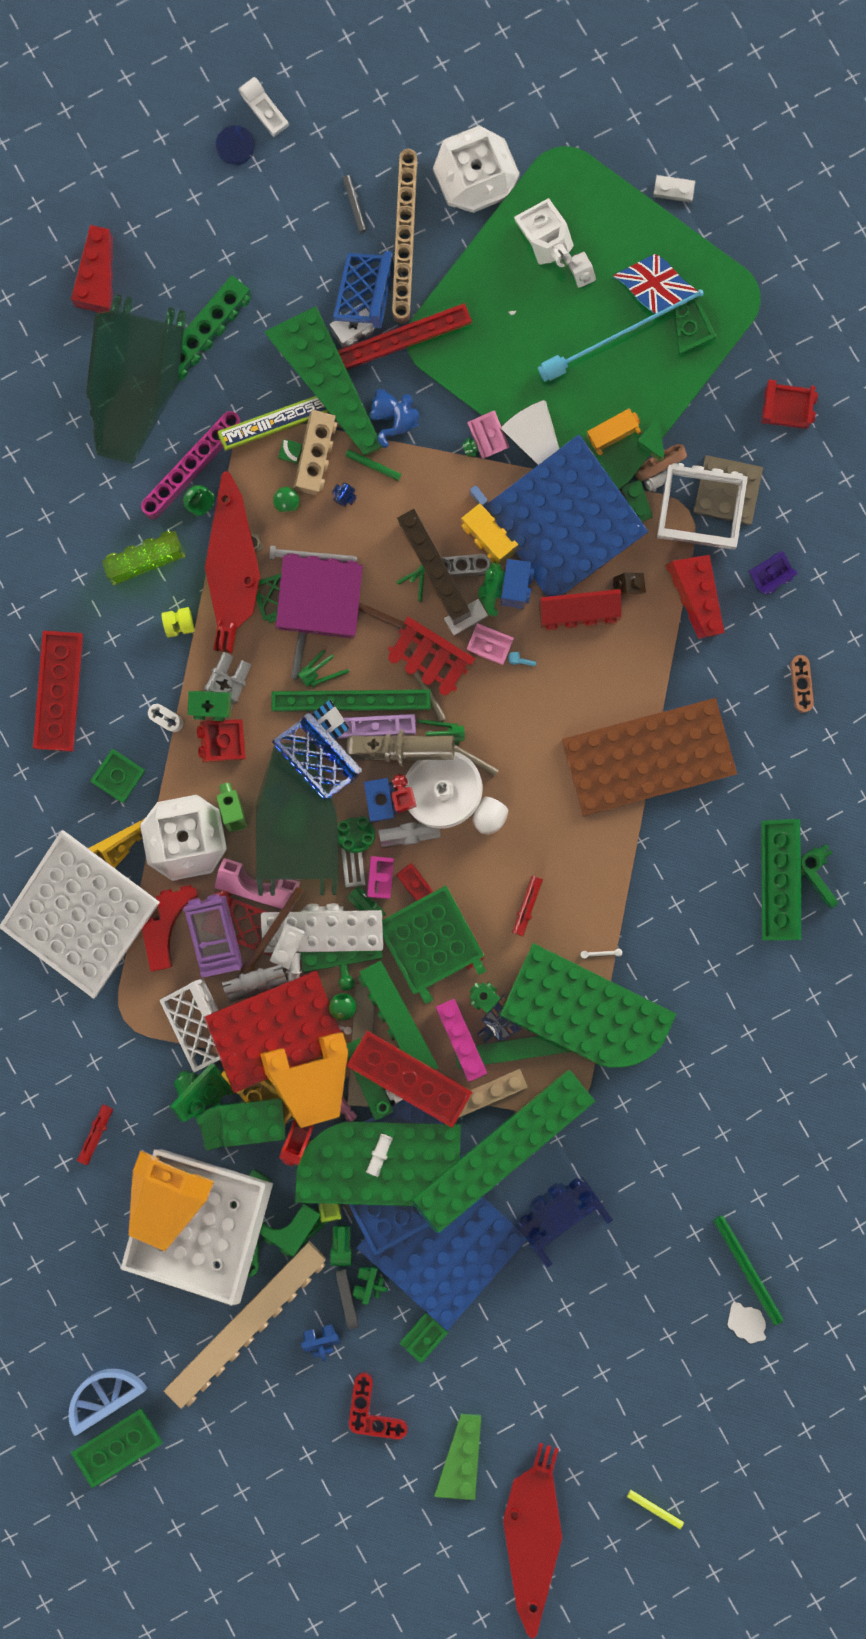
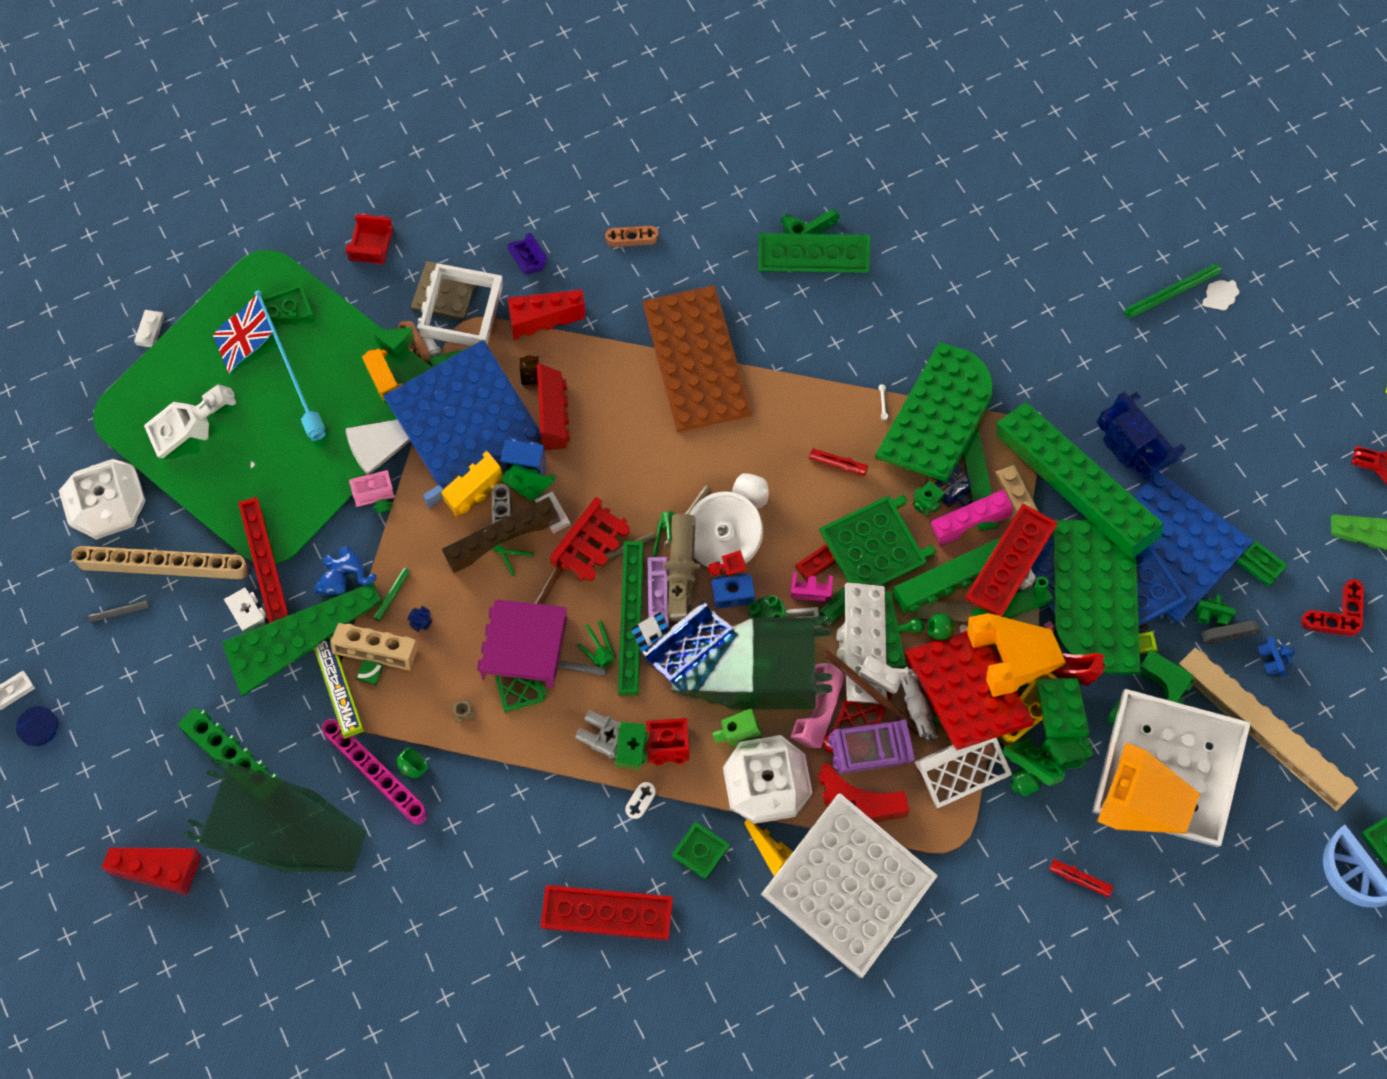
camera: 85 degrees left, 20 degrees down
clear neon green slope [102,530,186,586] -> none
neon yellow wheel [161,607,195,638] -> none
red wing [205,471,260,653] -> none
light grey bar [270,546,357,563] -> none
green piece [273,486,300,512] -> none
green piece [330,1225,352,1266] -> none
blue fence [333,251,395,328] -> none
white pin [366,1134,393,1177] -> none
light grey piece [379,822,441,847] -> none
bright pink plate [466,623,514,665] -> none
medium azure hand [508,652,536,666] -> none

